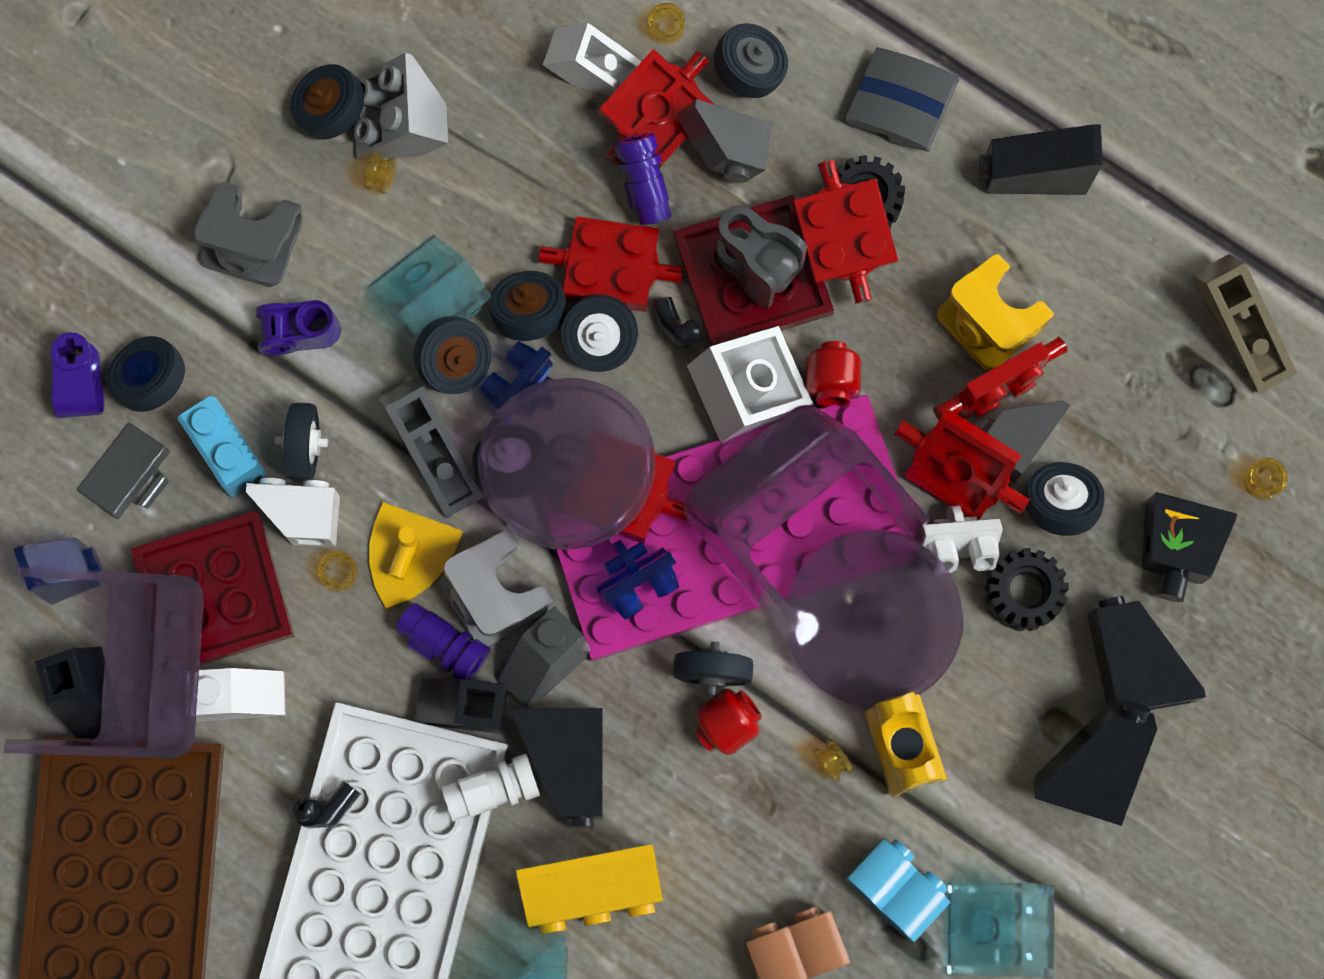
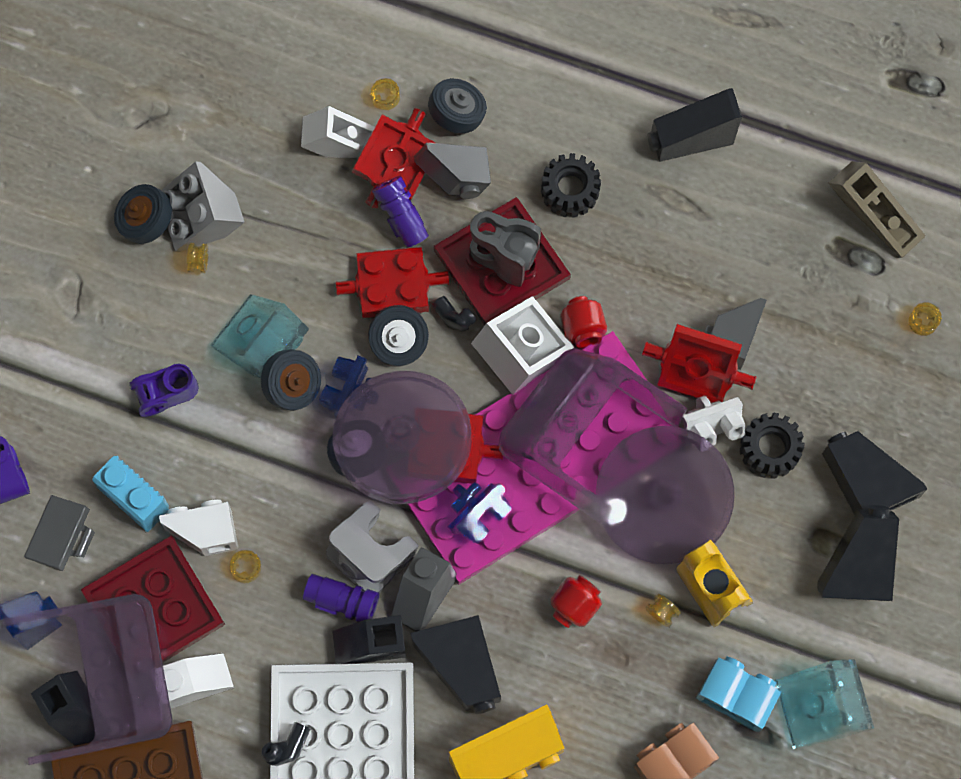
camera: 15 degrees left, 5 degrees down
black wheel [107,336,185,412] -> none
dark grey piece [194,182,302,287] -> none
black wheel [275,403,329,481] -> none
yellow shield [369,502,464,610] -> none
dark grey slope [378,377,484,518] -> none
white axle [441,753,540,821] -> none
black wheel [489,271,566,341] -> none
black wheel [673,642,753,696] -> none
red plate [793,160,899,304] -> none
dark grey slope [845,47,959,152] -> none
red plate [933,336,1068,421] -> none
yellow piece [937,254,1055,371] -> none
black wheel [1025,462,1105,536] -> none
black torso [1142,492,1237,602] -> none

